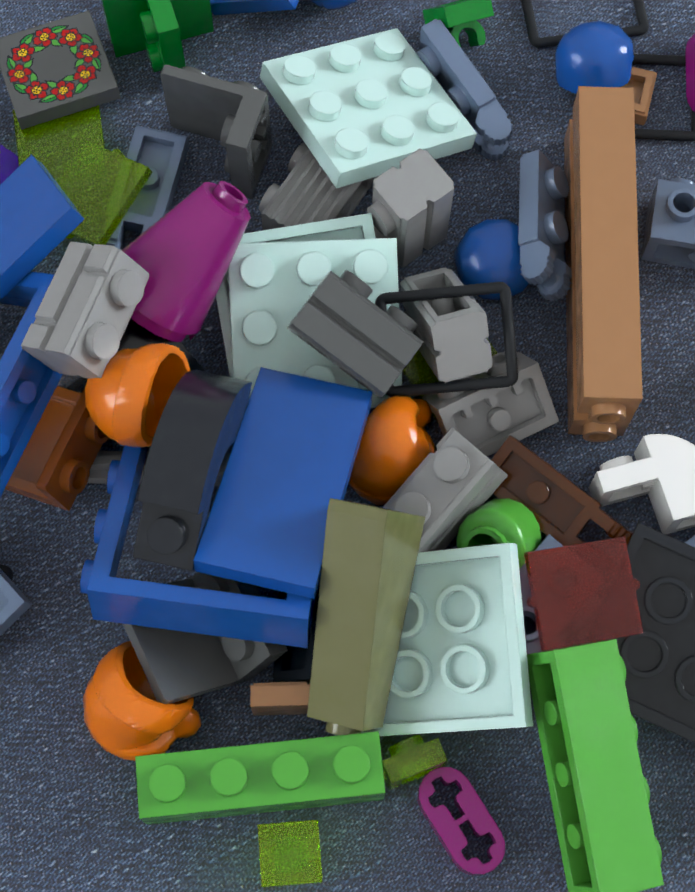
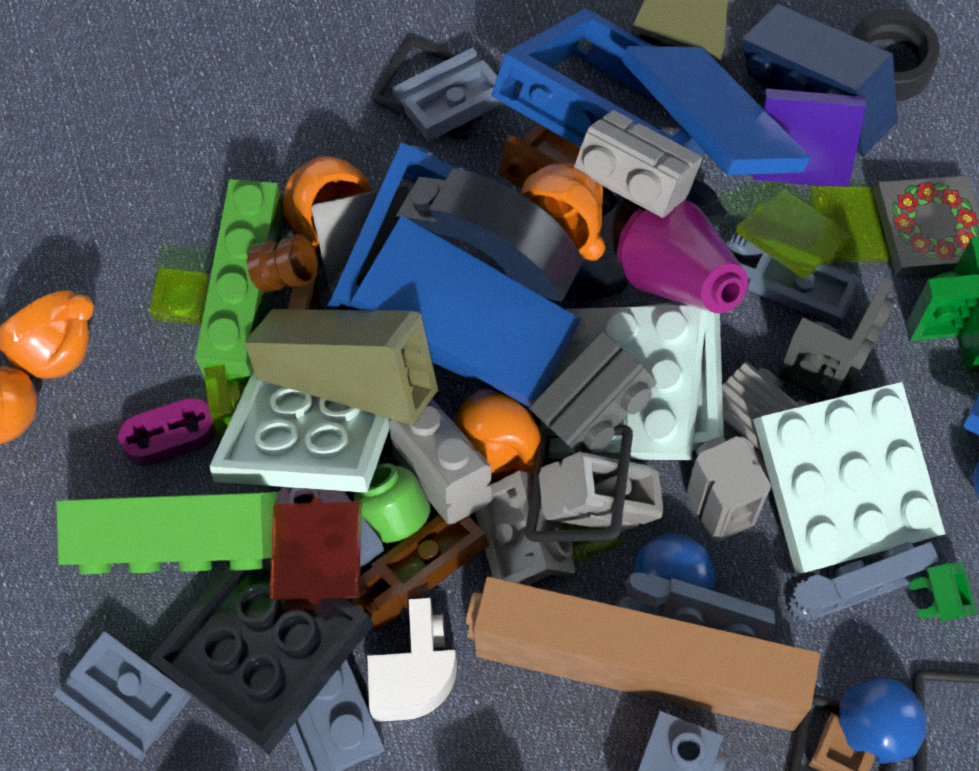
camera: 105 degrees right, 5 degrees down
none -> reddish brown wheel [247,235,318,292]

